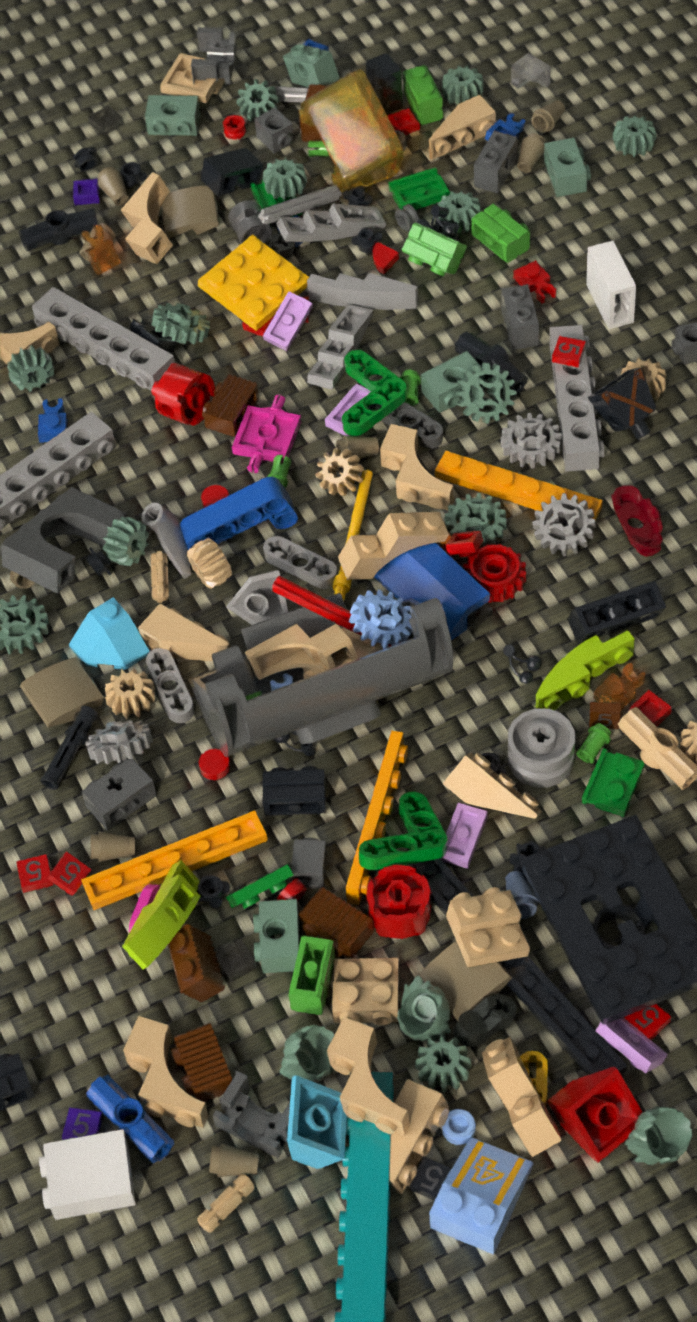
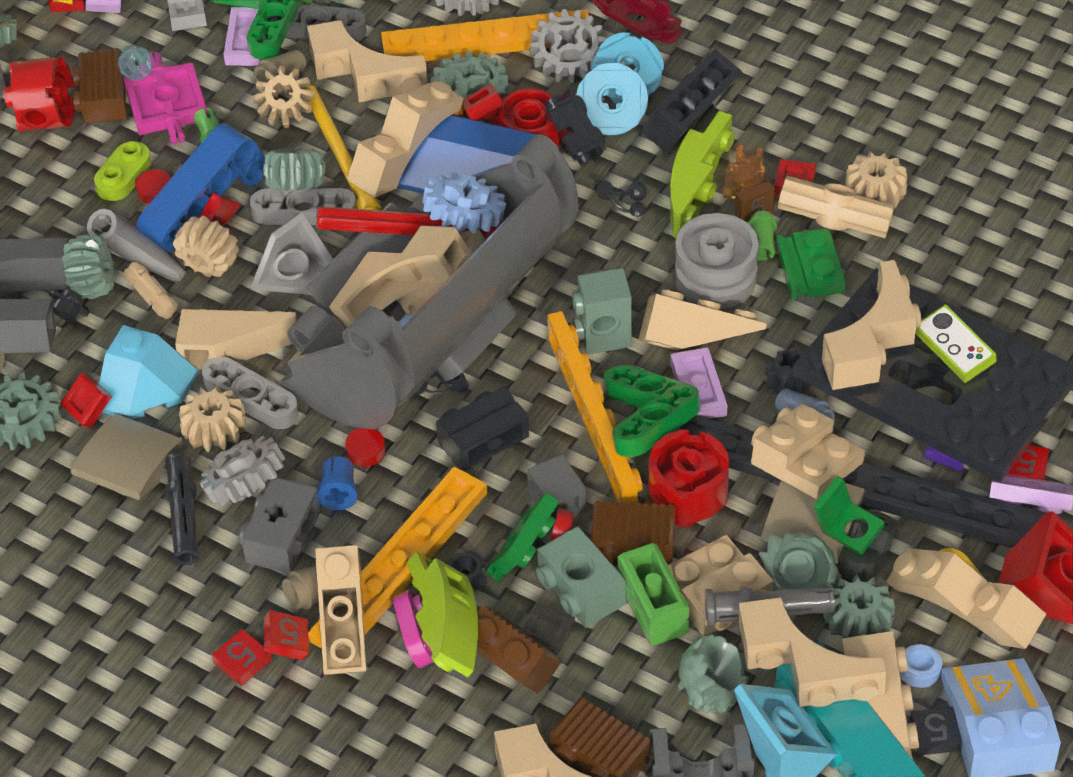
camera: 35 degrees left, 5 degrees down
none -> red tile [60,372,112,428]
none -> lime plate [94,141,151,201]
none -> clear light blue plate [118,46,153,81]
none -> red tile [199,193,241,226]
none -> sand green gear [263,148,326,190]
none -> tan slope [315,545,366,675]
none -> blue bush [317,457,357,510]
none -> black hinge [545,86,606,166]
none -> sand green brick [572,268,631,355]
none -> medium azure plate [576,63,648,135]
none -> medium azure plate [591,32,664,104]
none -> dark grey pin [704,586,835,627]
none -> green bracket [813,476,885,555]
none -> tan arch [822,260,921,390]
none -> tile [915,304,997,383]

